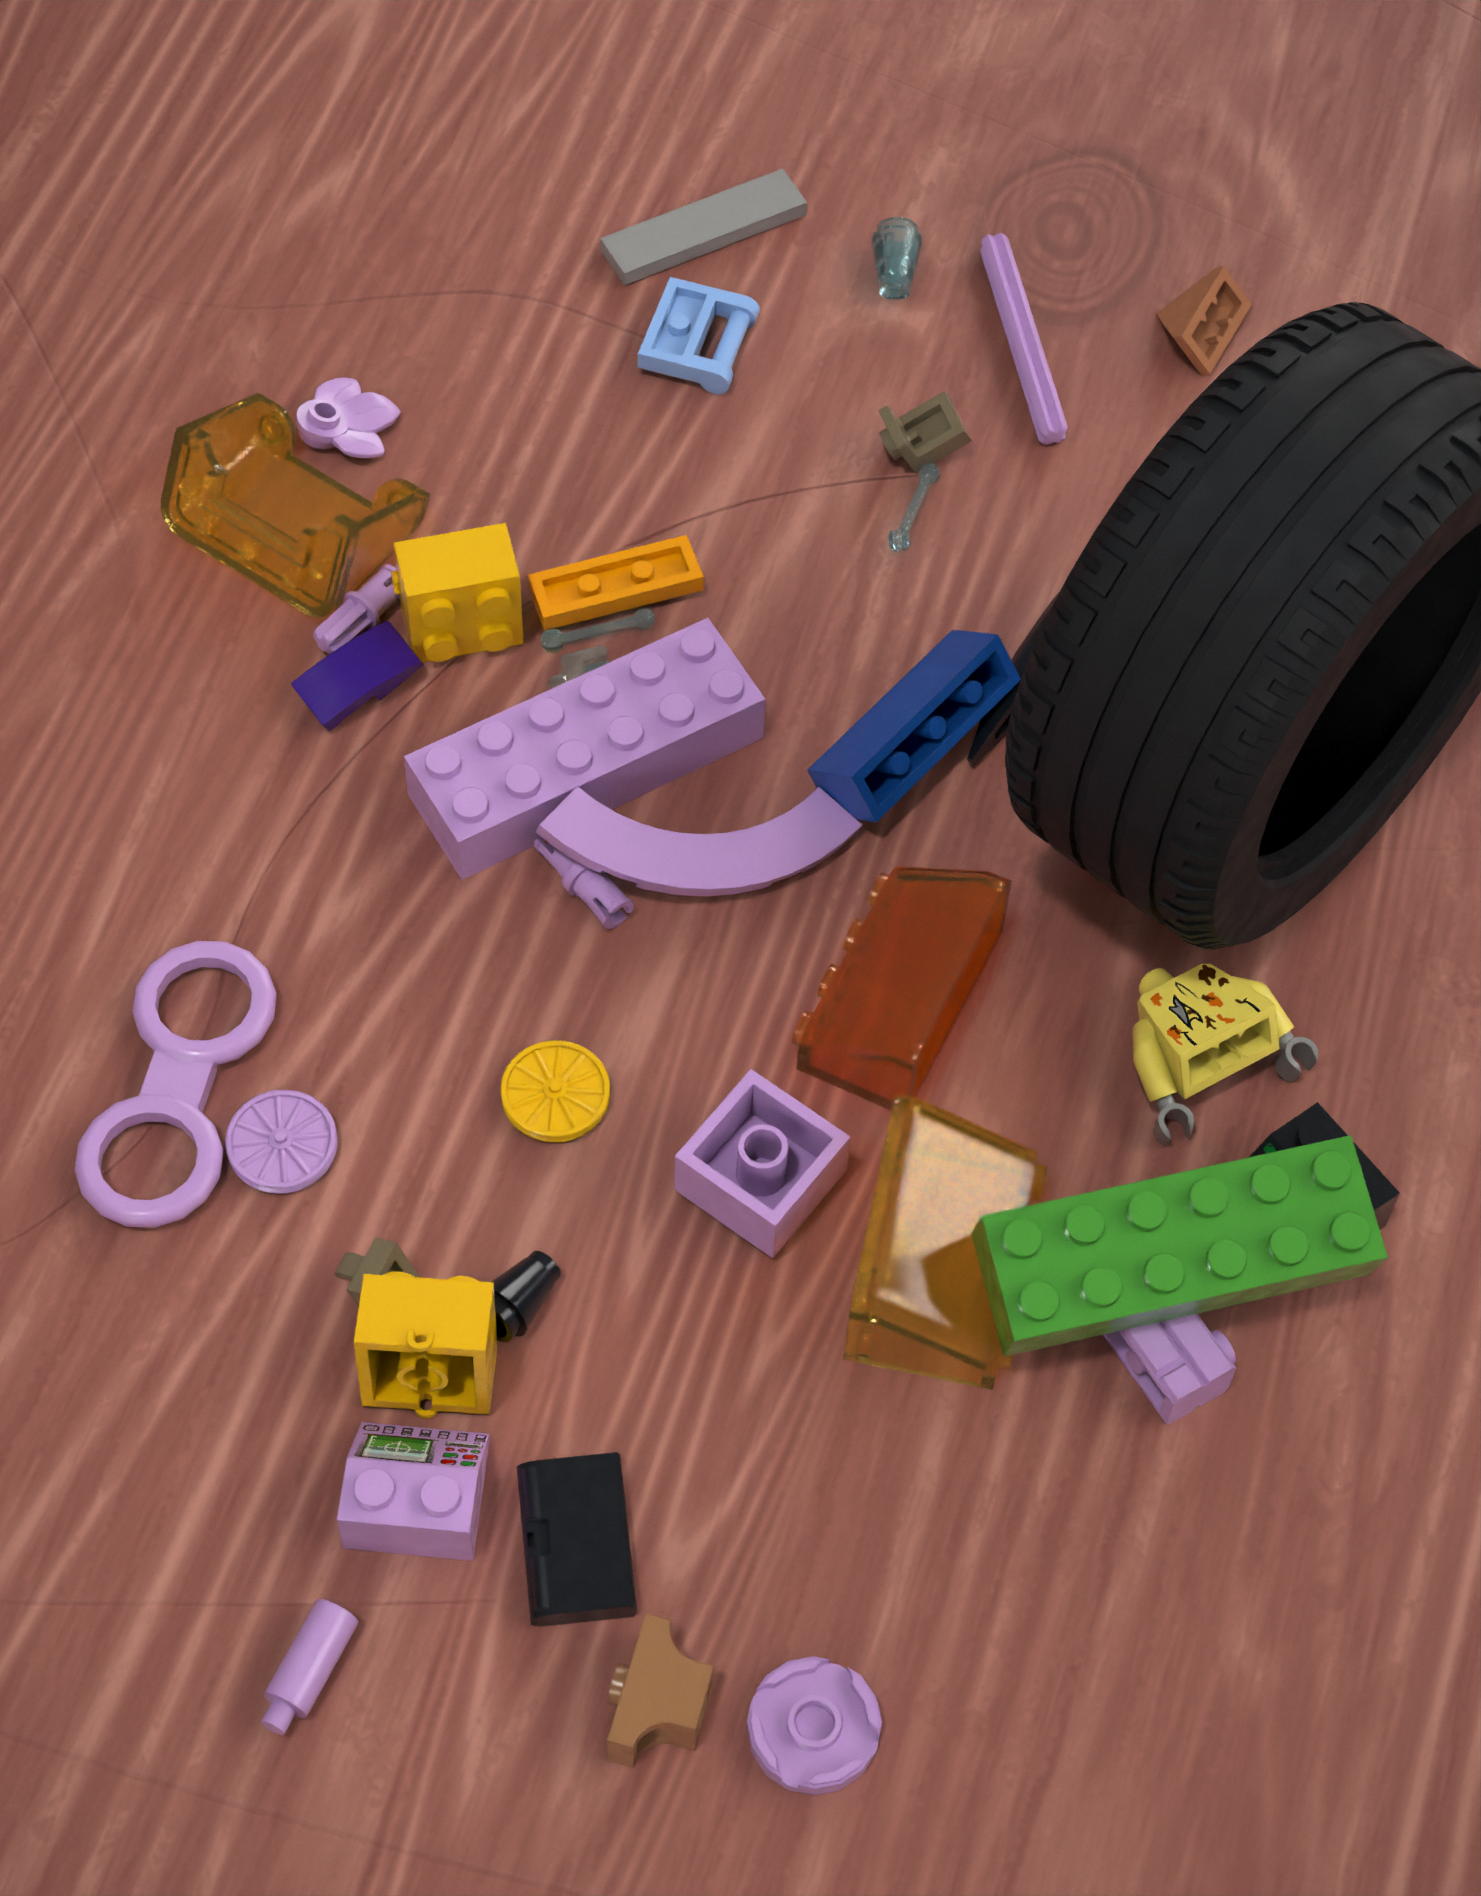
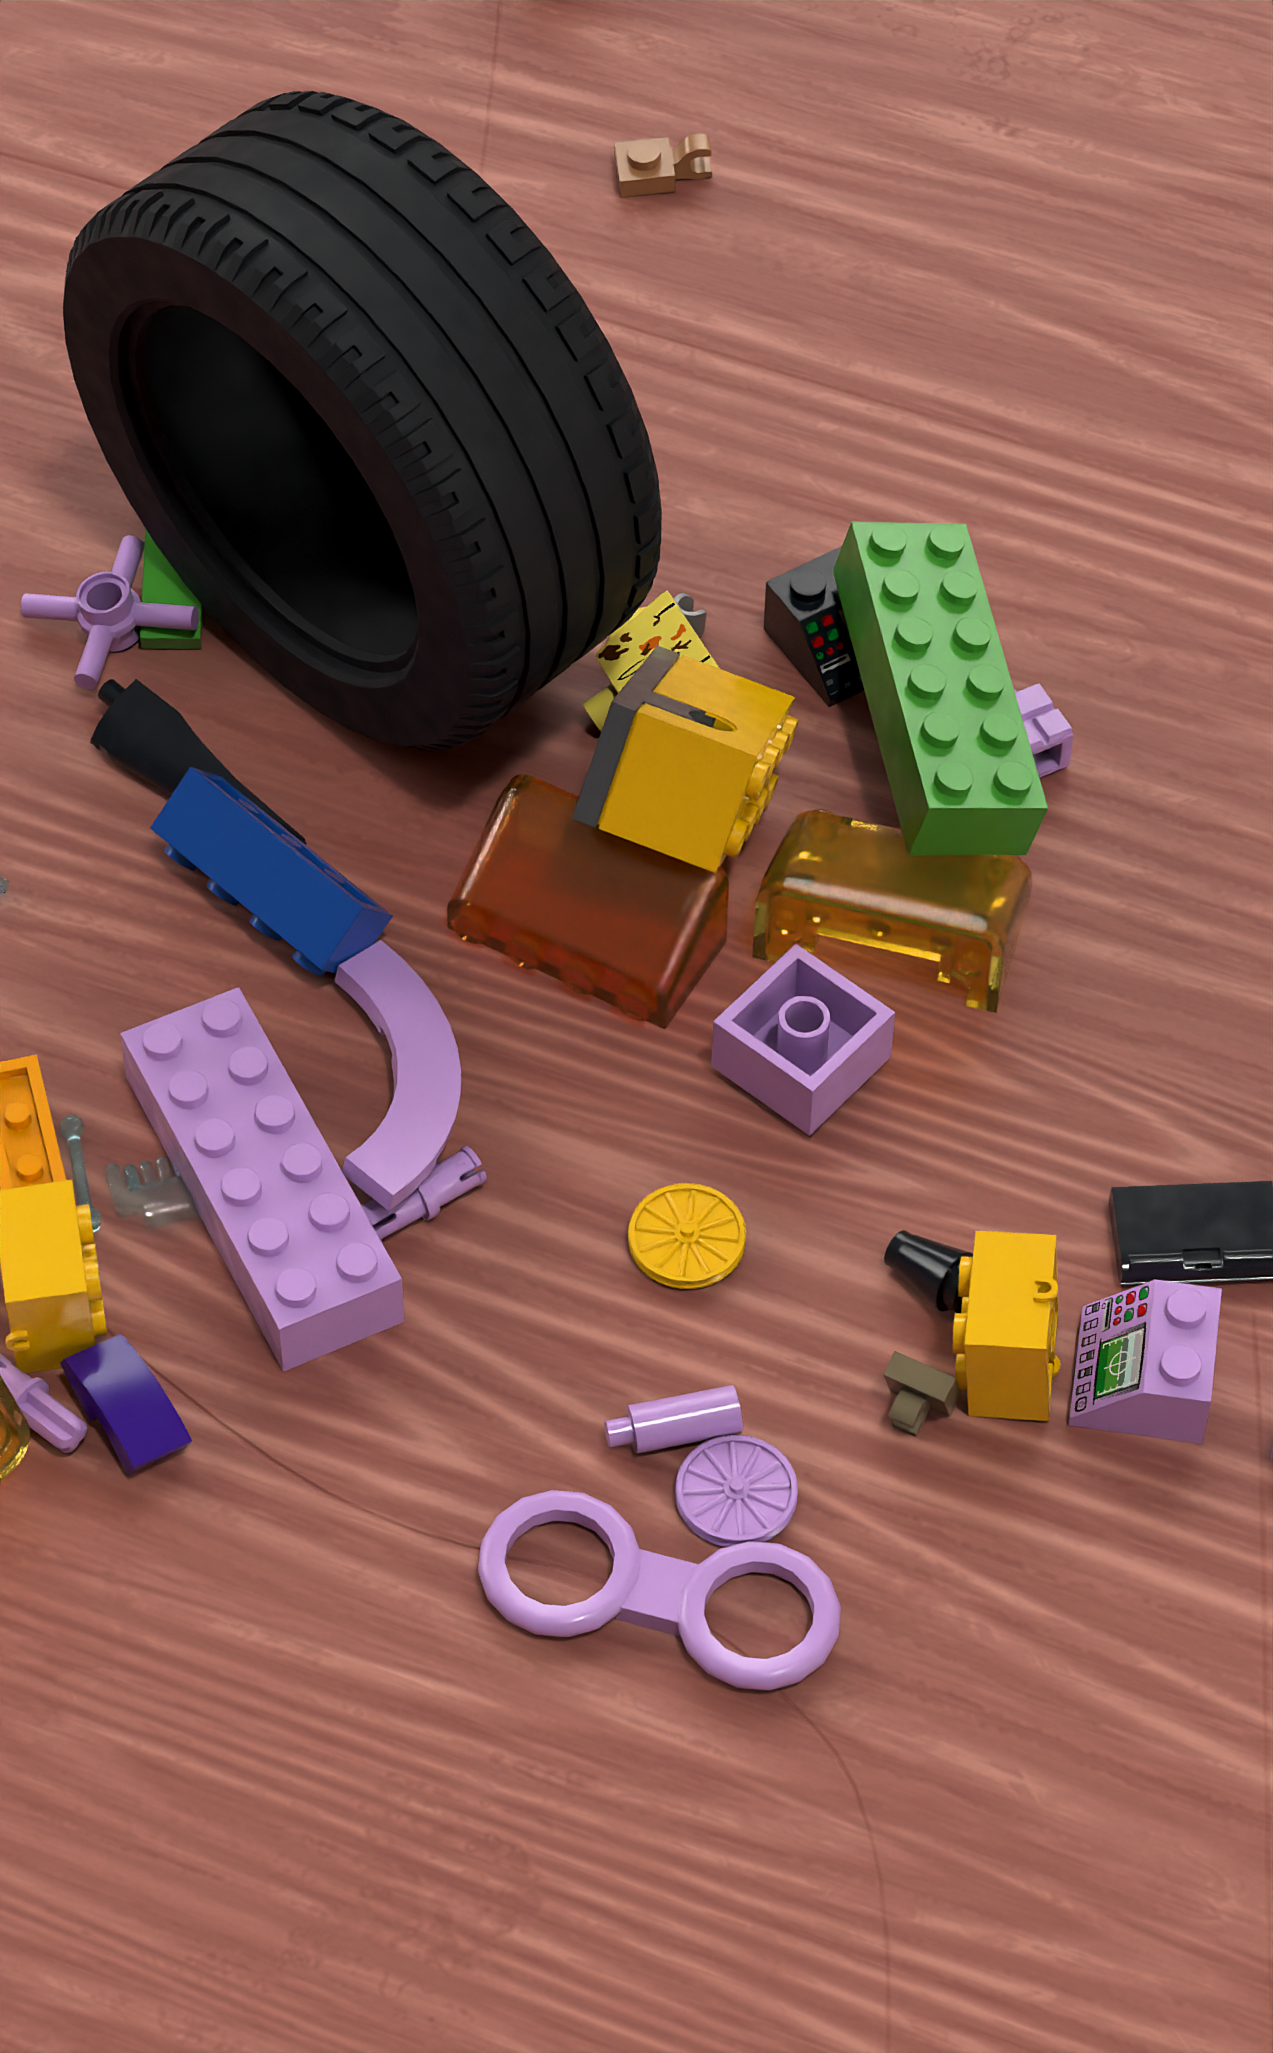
camera: 85 degrees left, 5 degrees down
none -> yellow piece [572,646,799,873]
none -> lavender cylinder [604,1385,743,1454]

